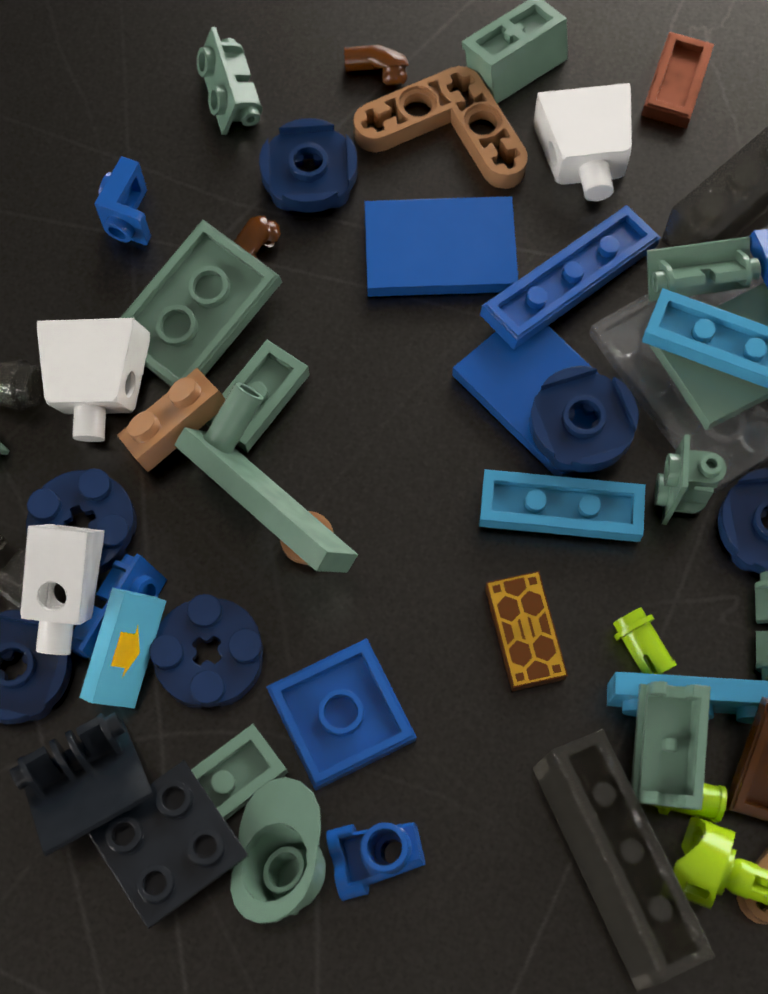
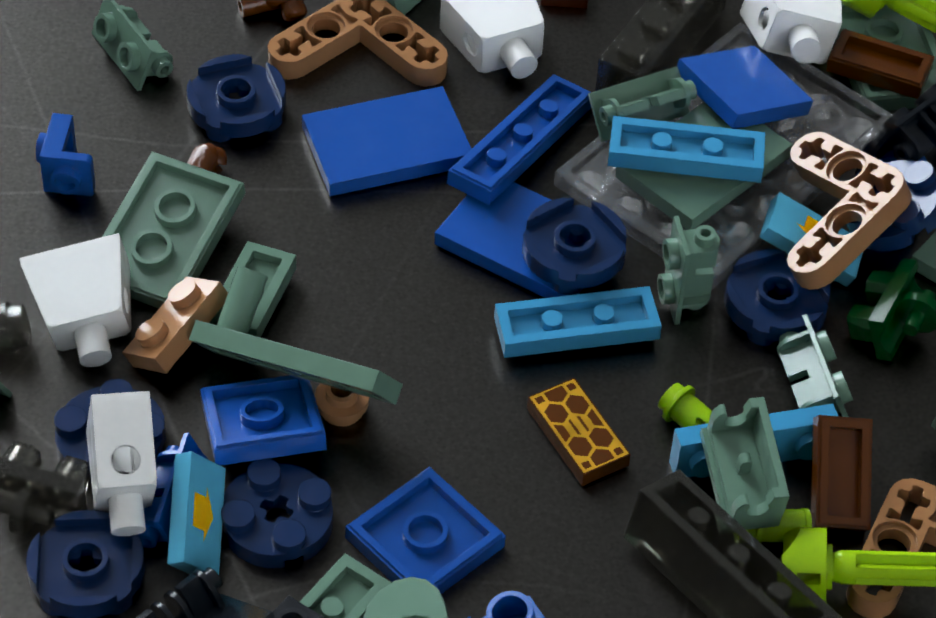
camera: 20 degrees left, 20 degrees down
none -> blue tile [200,375,327,466]

